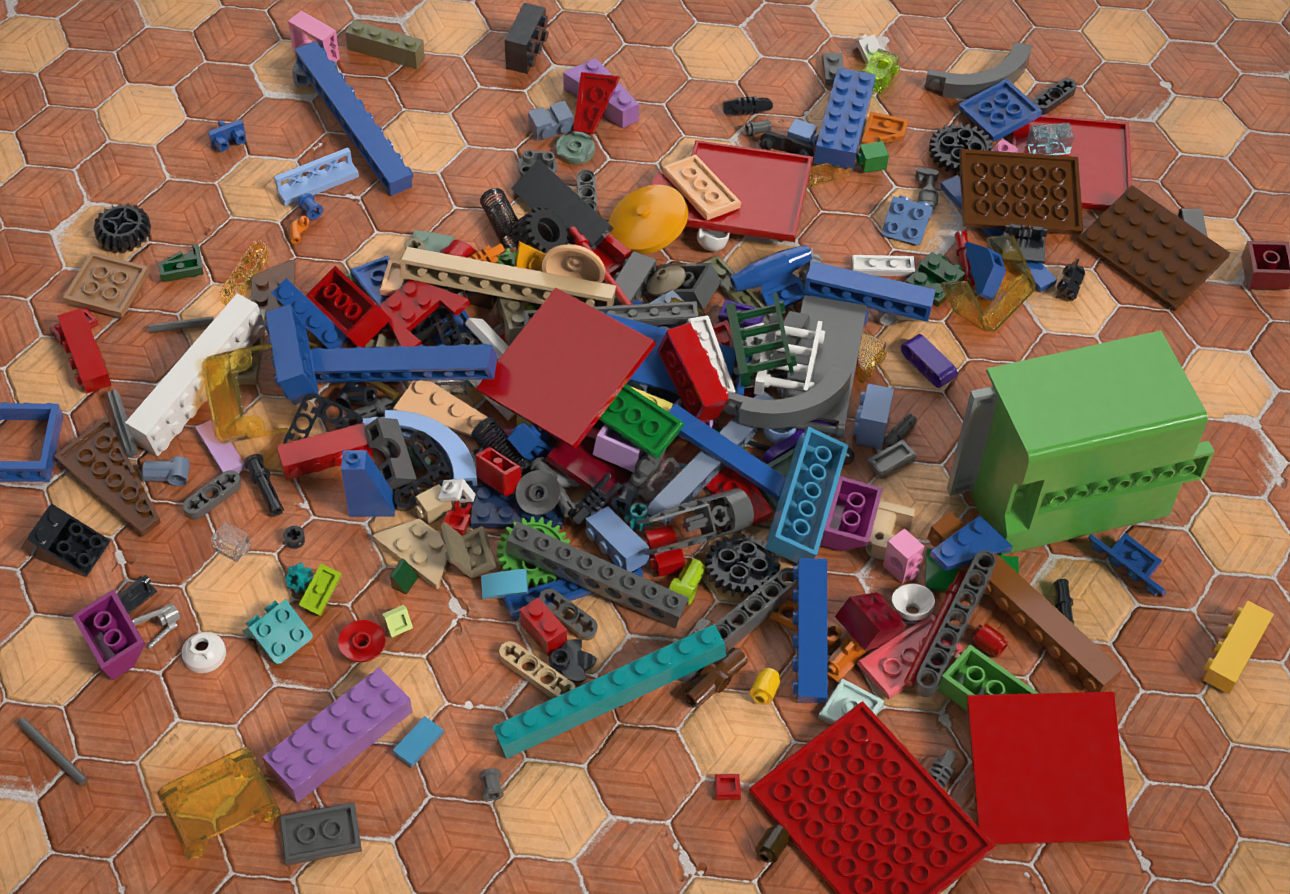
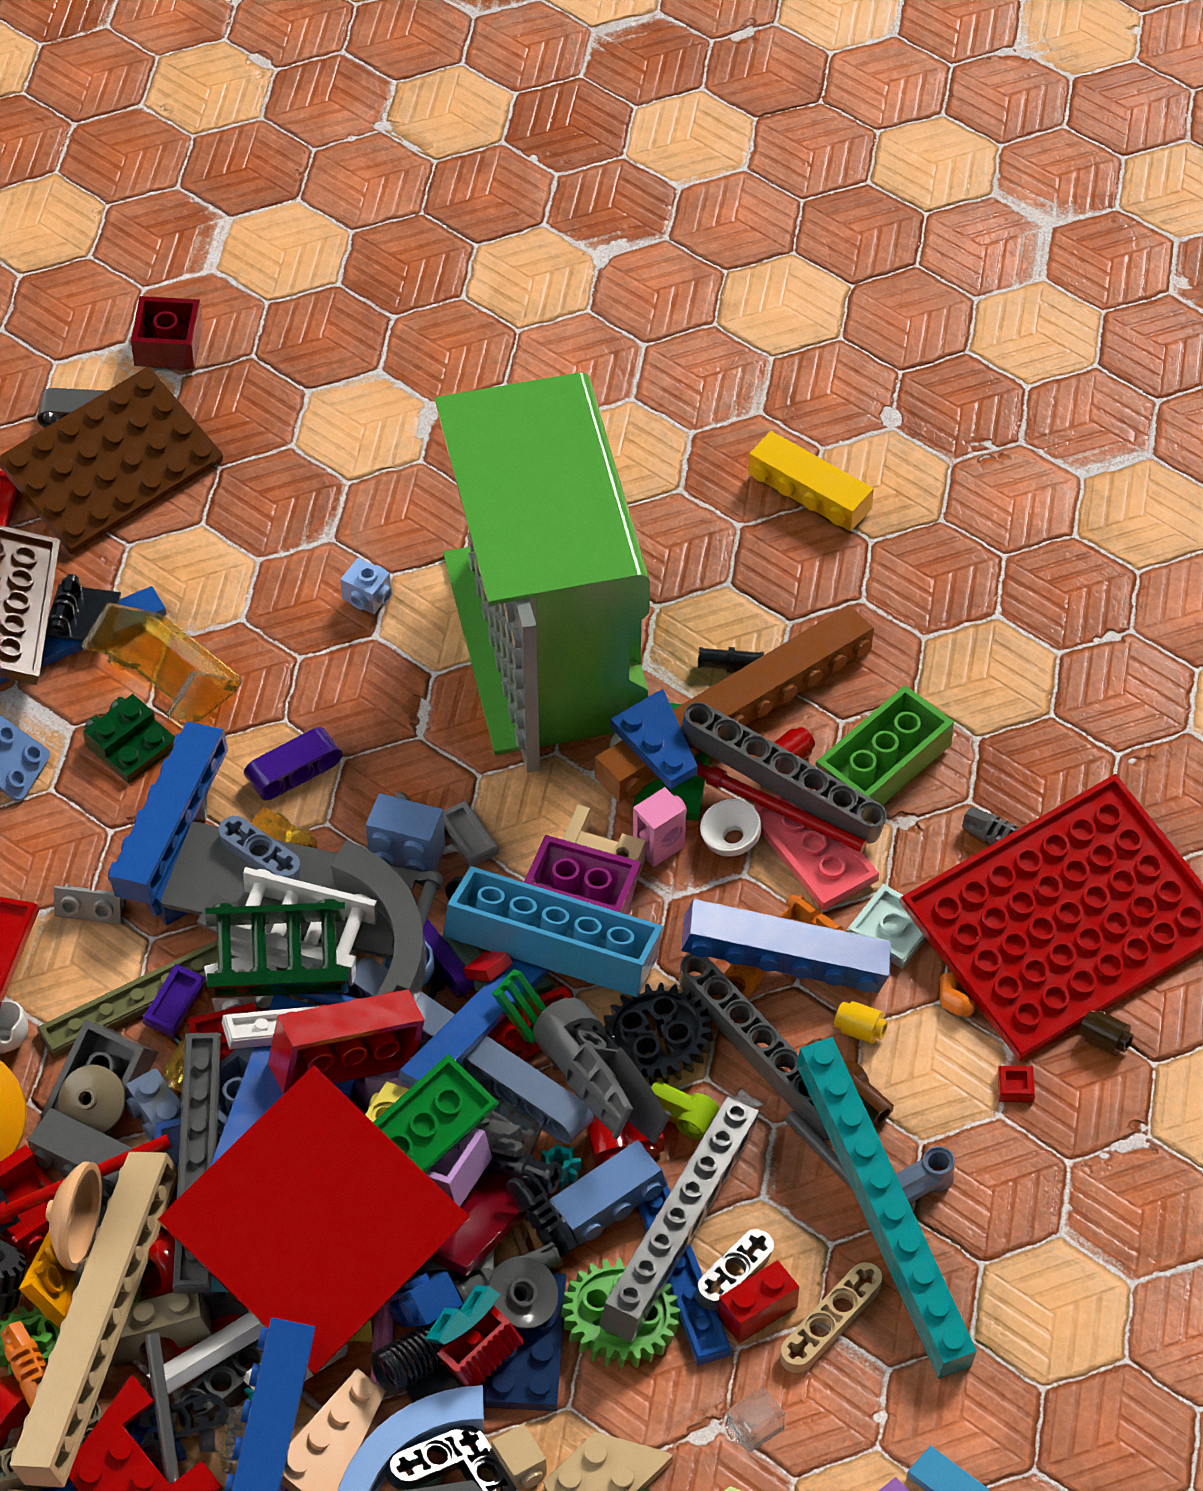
camera: 85 degrees left, 0 degrees up
white bracket [438,479,476,503] -> none
red plate [441,501,471,536] -> none
dark tan bracket [441,523,496,579] -> none
dark grey bush [479,768,504,801] -> none
medium azure slope [481,569,528,600] -> none
black plate [549,639,597,682] -> none
blue plate [730,245,812,307] -> none
dark red brick [835,592,907,651] -> none
white tile [851,255,915,276] -> none
red pin [954,230,976,287] -> none
blue slope [964,242,1006,301] -> none
red tile [966,692,1130,845] -> none
black hinge [1055,259,1085,301] -> none
blue bracket [1088,533,1166,597] -> none
none -> dark grey bar [145,1333,179,1484]
none -> sand blue beam [219,816,301,880]
none -> teal slope [425,1285,501,1344]
none -> red tile [463,951,513,982]
none -> green tile [492,969,546,1044]
none -> clear brick [725,1386,785,1453]
none -> sand blue piece [896,1146,955,1204]
none -> orange arm [940,973,976,1017]

